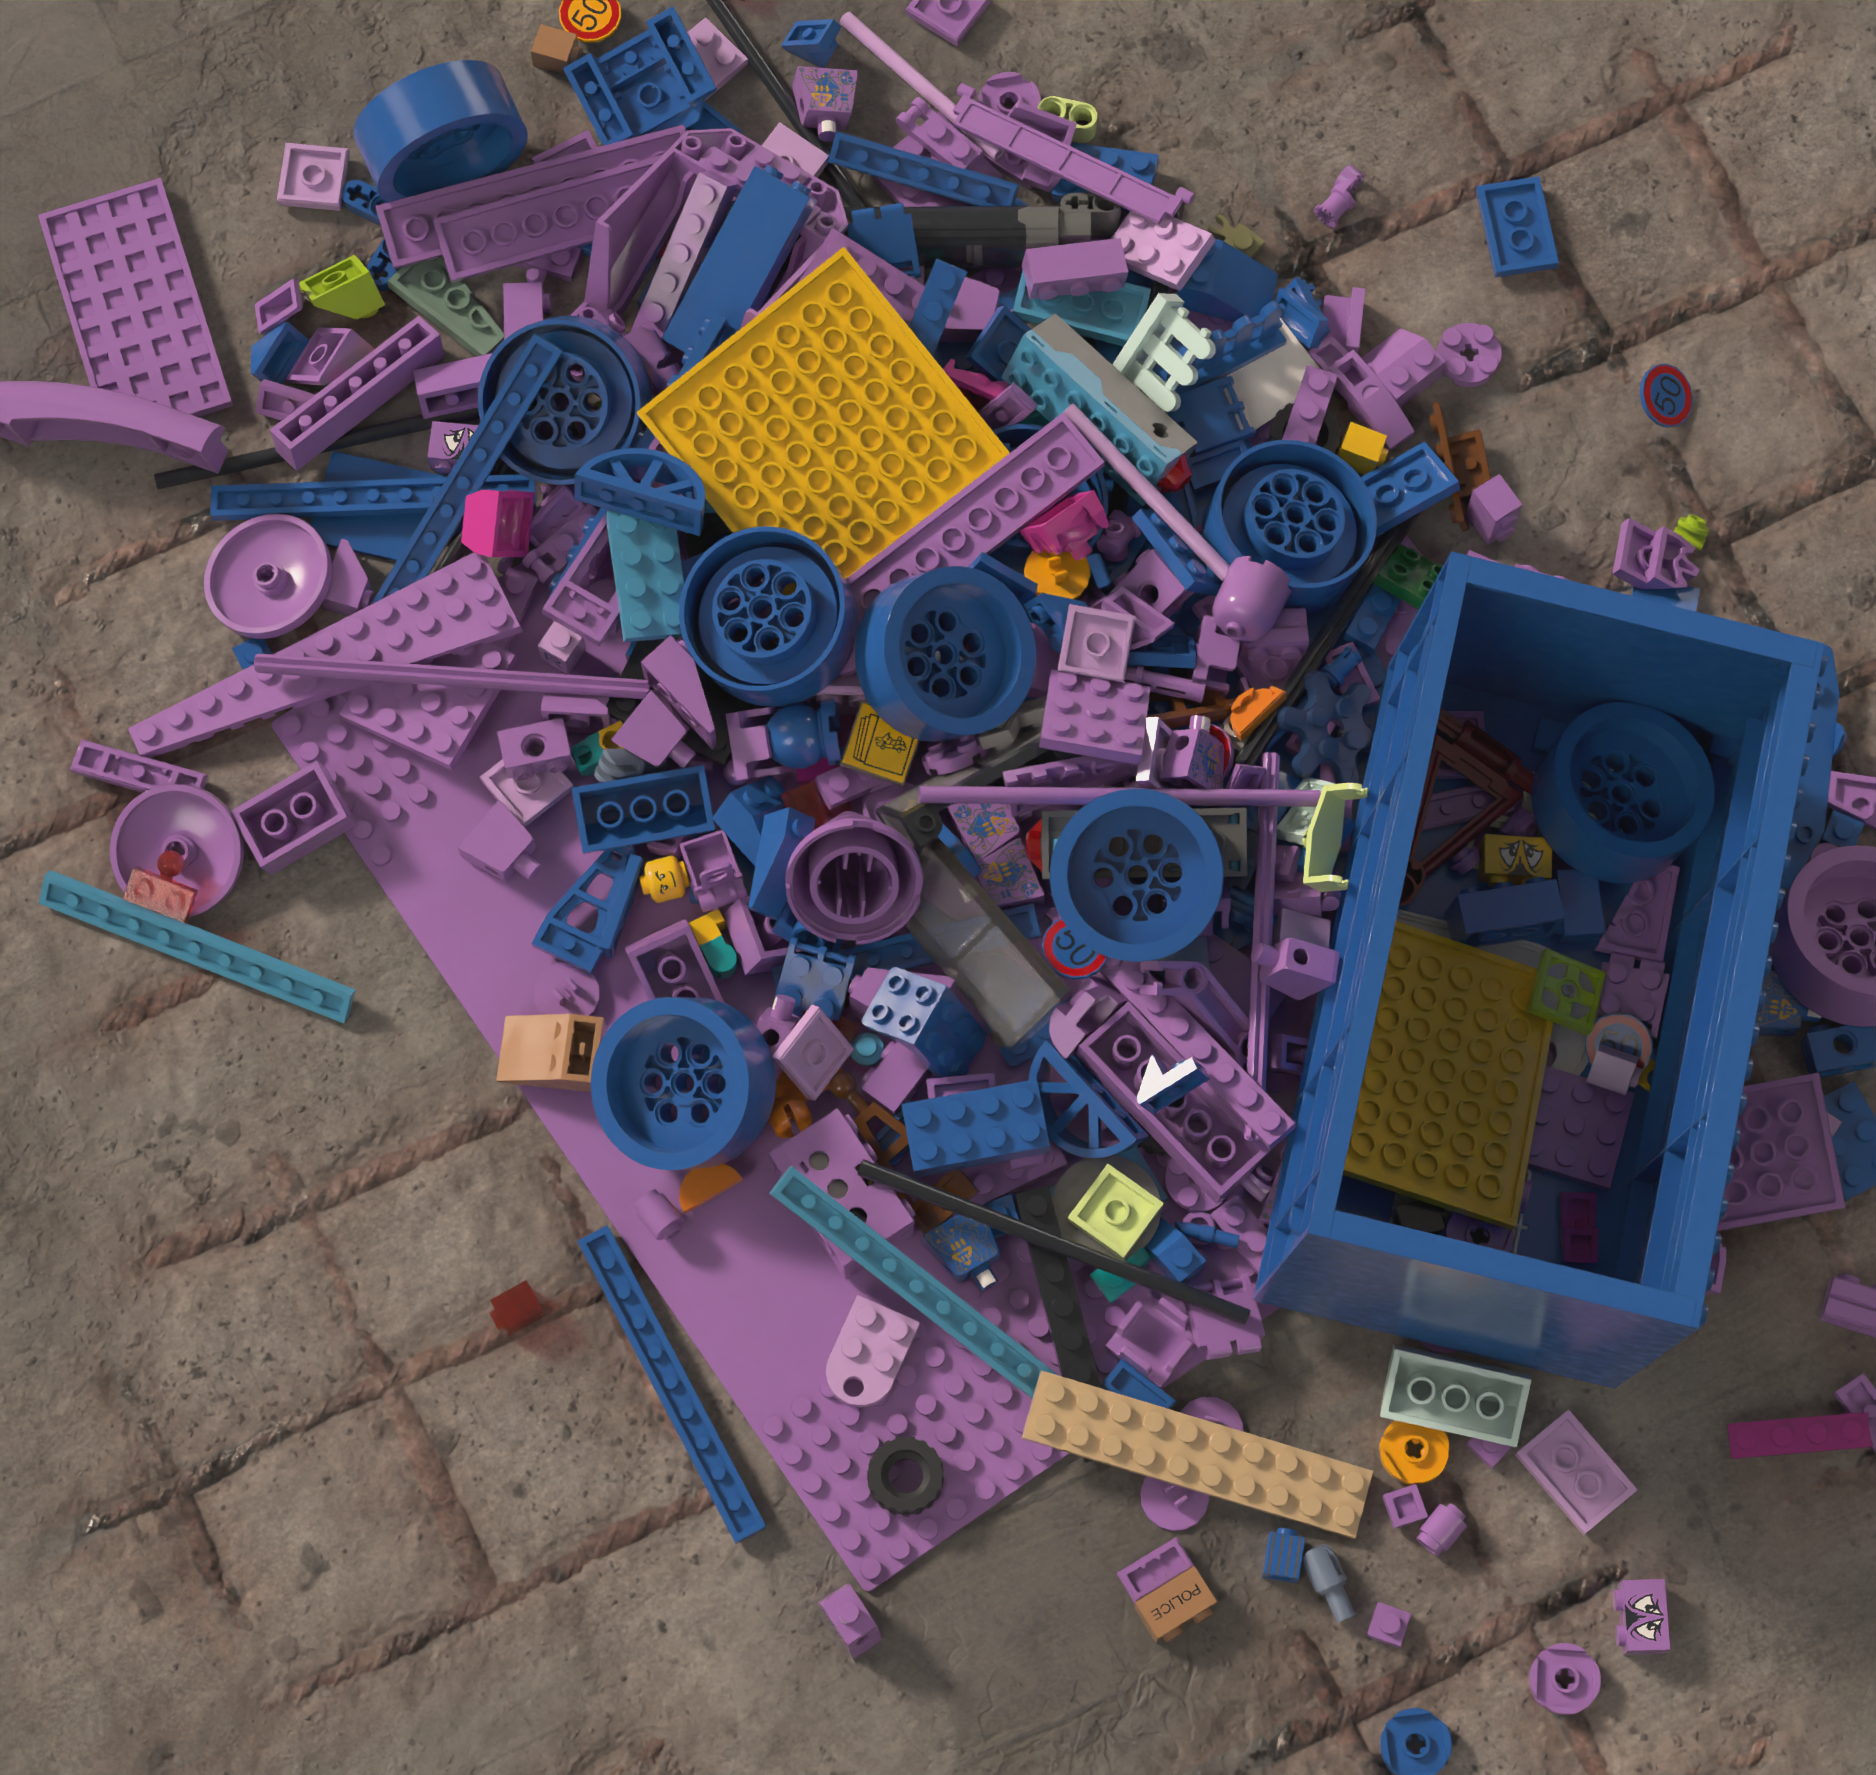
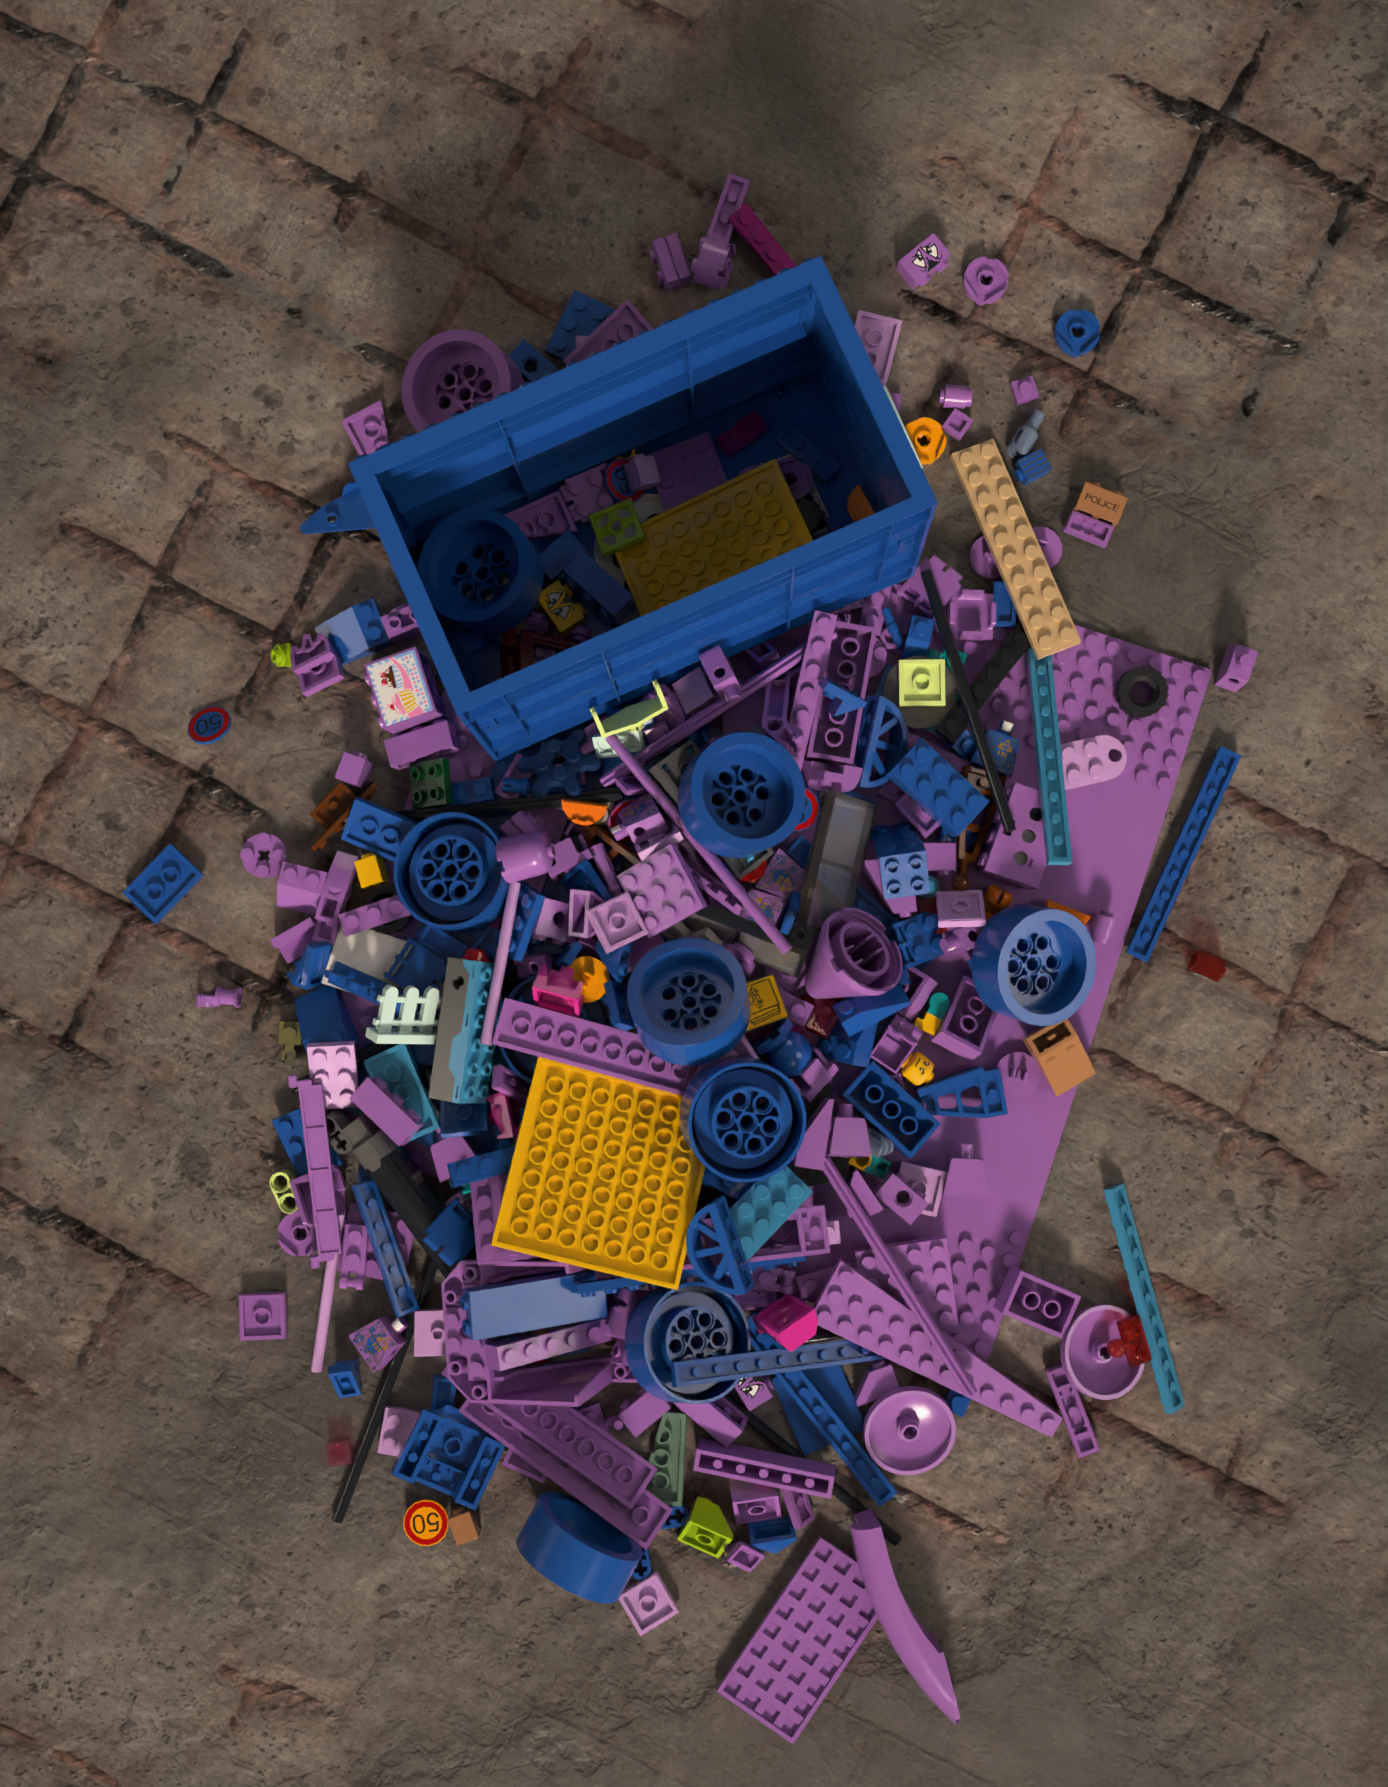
camera: 125 degrees left, 15 degrees up
none -> medium lavender brick [691,237,736,291]

